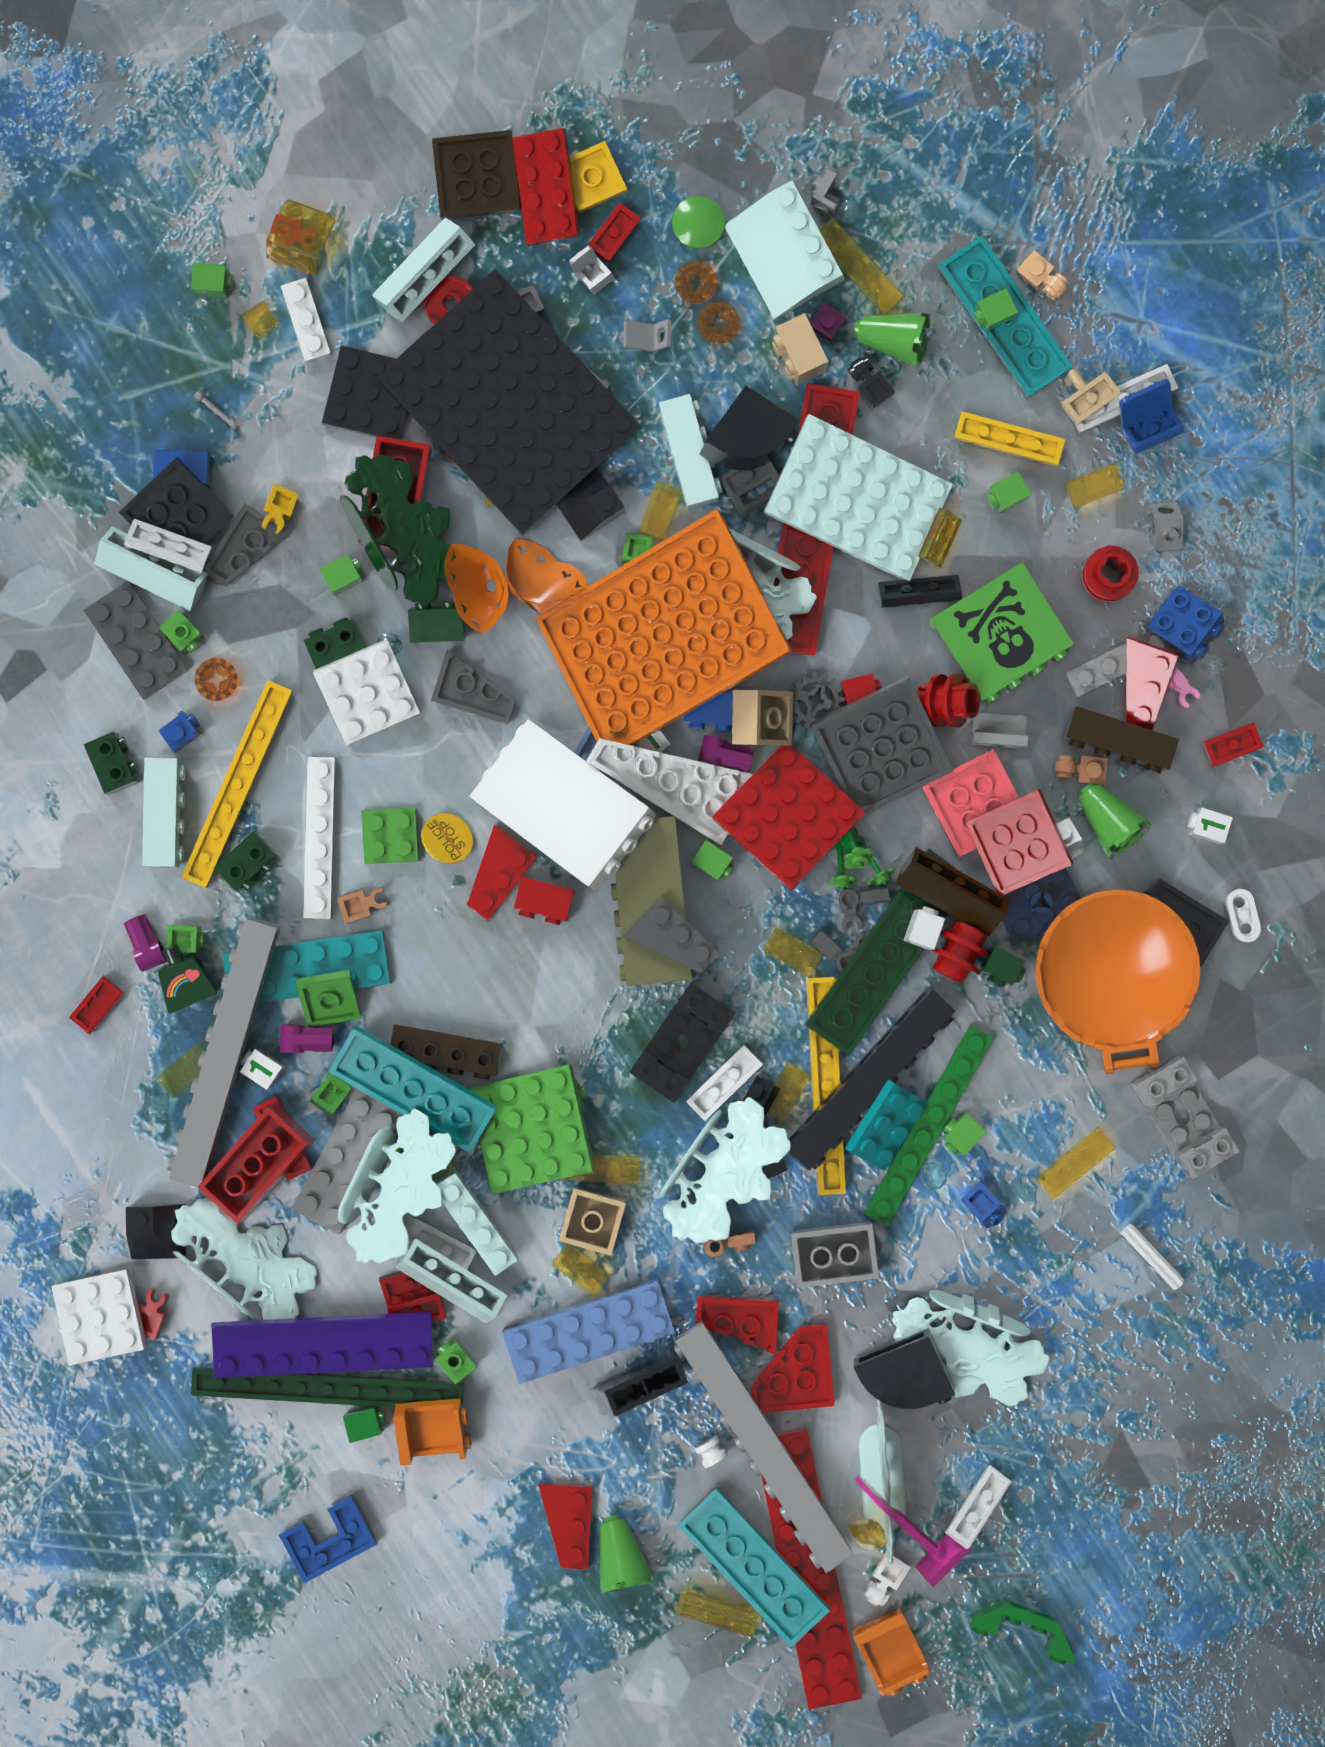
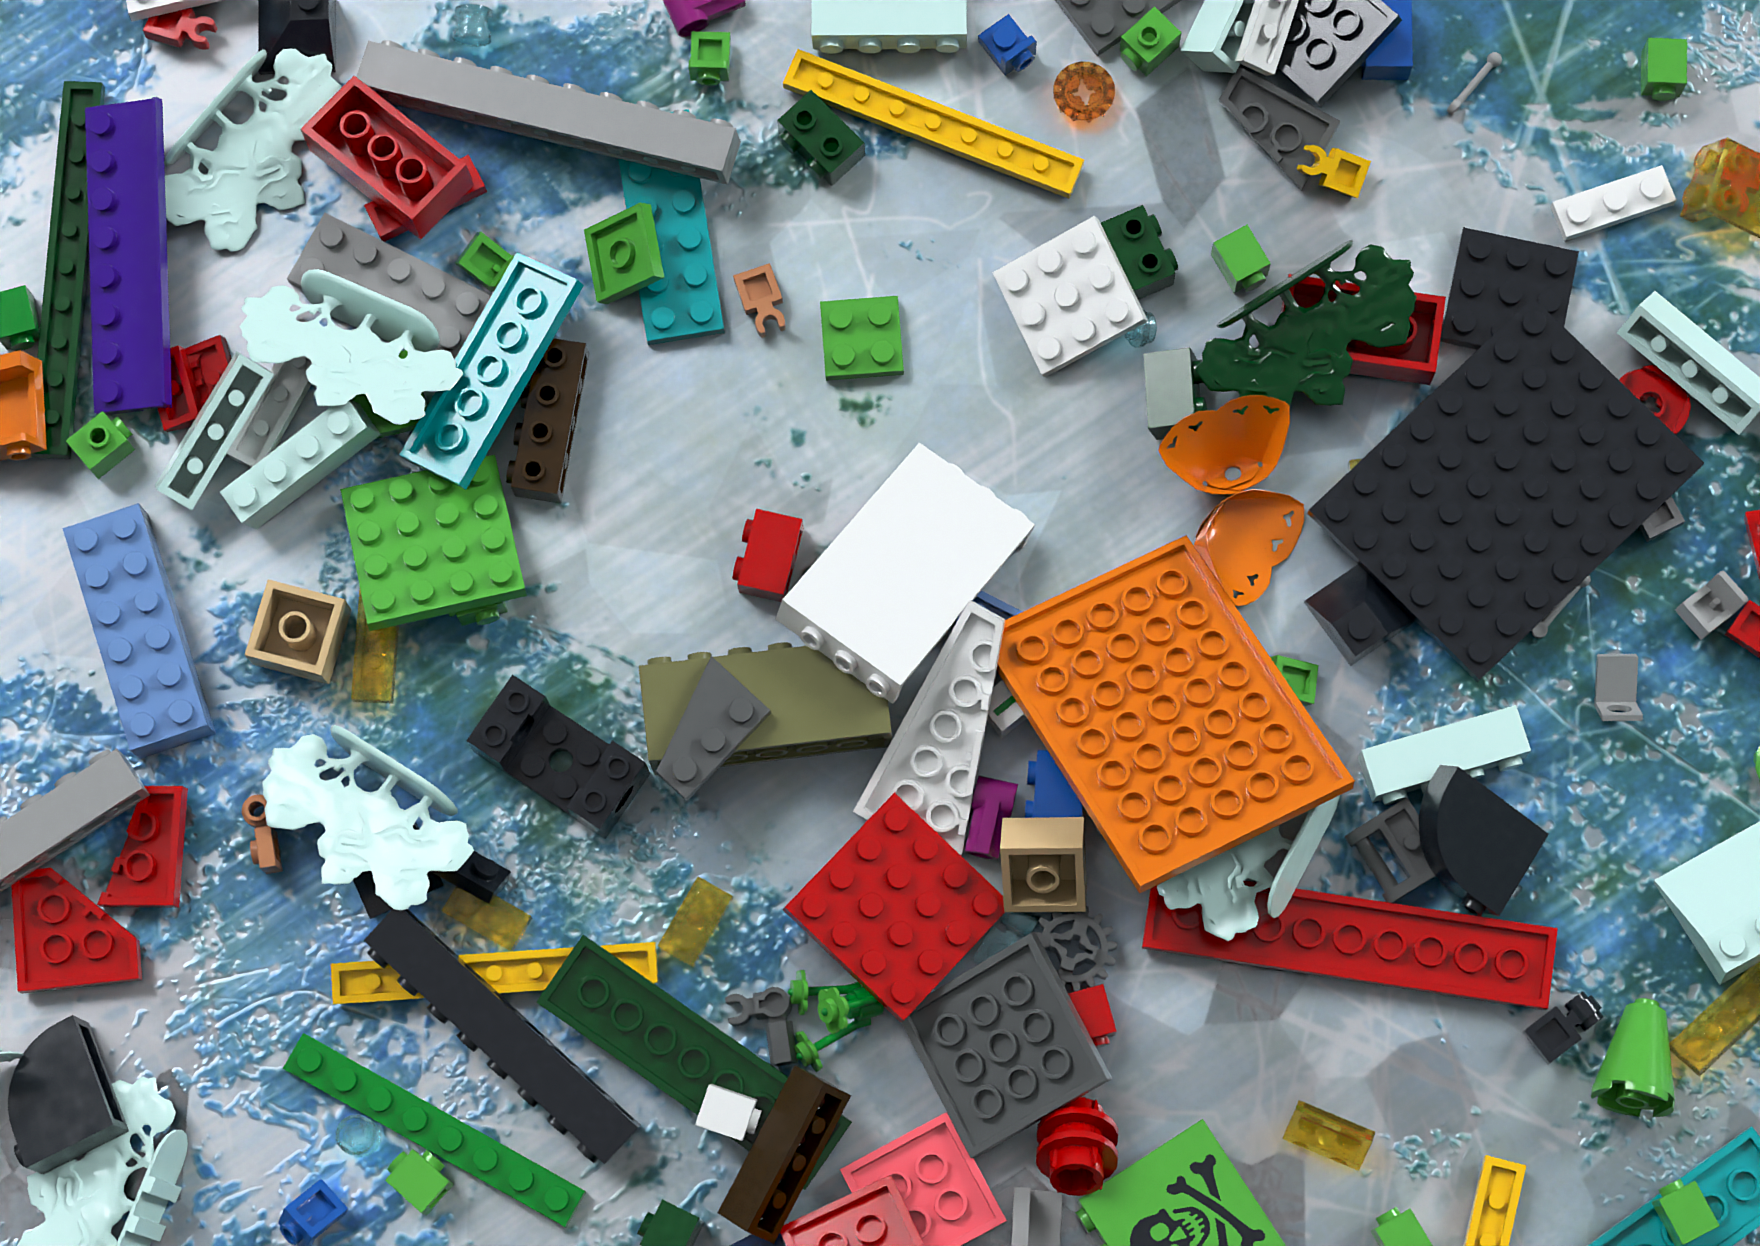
camera: 90 degrees right, 10 degrees down
clear yellow tile [156,1043,206,1098] -> none
dark green torso [158,944,218,1014] -> none
white brick [240,1049,286,1090] -> none
clear yellow tile [242,300,279,339] -> none
magenta piece [280,1025,334,1053] -> none
white plate [303,757,336,919] -> none
yellow piece [421,813,473,864] -> none
dark grey wing [431,650,517,725] -> none
red wing [467,824,537,921] -> none
clear yellow plate [551,1243,611,1297] -> none
black brick [590,1357,688,1417] -> none
clear yellow plate [639,481,682,541] -> none
clear orange gear [675,261,717,304] -> none
white plate [686,1045,763,1121] -> none
bright green brick [691,840,734,881] -> none
clear orange gear [697,301,740,345] -> none
light aqua plate [763,414,953,581] -> none
tan brick [772,313,828,386] -> none
light grey brick [790,1221,879,1288] -> none
magenta plate [810,302,847,341] -> none
dark grey bar [810,929,864,972] -> none
teal plate [845,1079,928,1171] -> none
black plate [878,575,962,608] -> none
red piece [930,920,990,984] -> none

